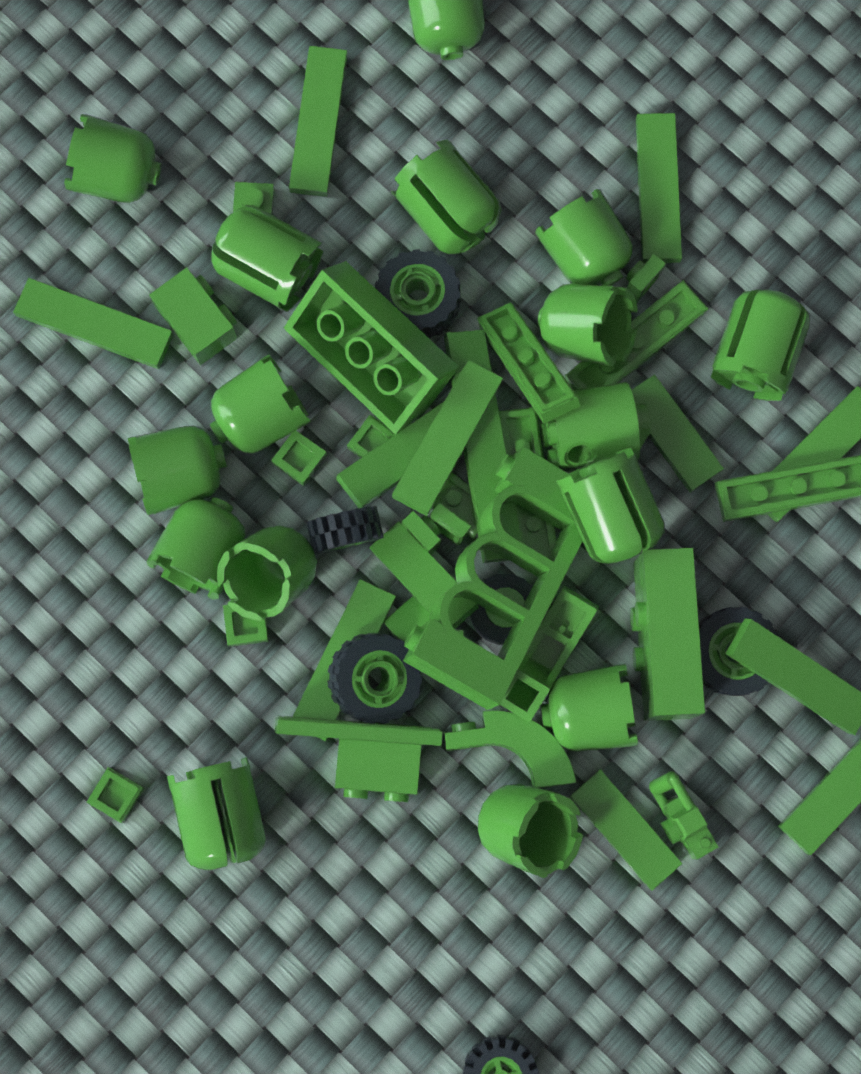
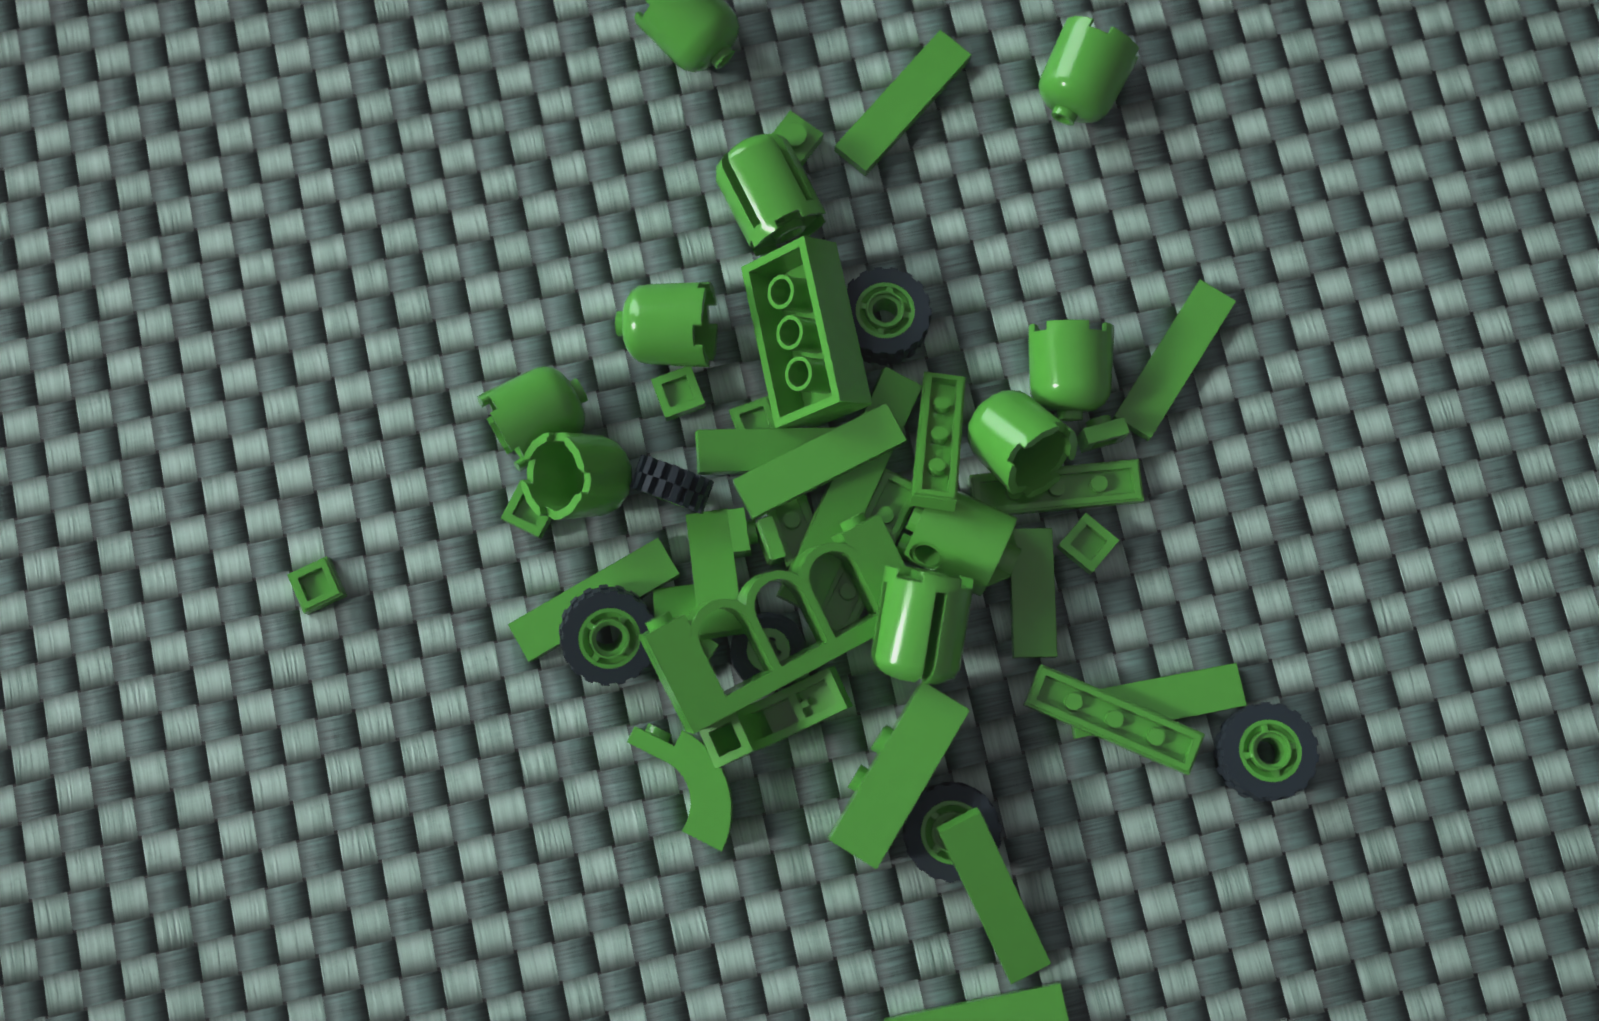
camera: 35 degrees right, 0 degrees up
bright green tile [13,278,174,370] -> none
bright green cylinder [128,425,227,516] -> none
bright green brick [149,267,238,366] -> none
bright green cylinder [167,757,266,870] -> none
bright green tile [274,715,442,746] -> none
bright green brick [335,738,421,802] -> none
bright green cylinder [391,139,502,254] -> none
bright green cylinder [478,784,583,878] -> none
bright green cylinder [541,664,638,751] -> none
bright green tile [569,769,683,891] -> none
bright green piece [649,771,719,860] -> none
bright green cylinder [710,289,810,401] -> none
none -> bright green plate [1056,513,1119,575]

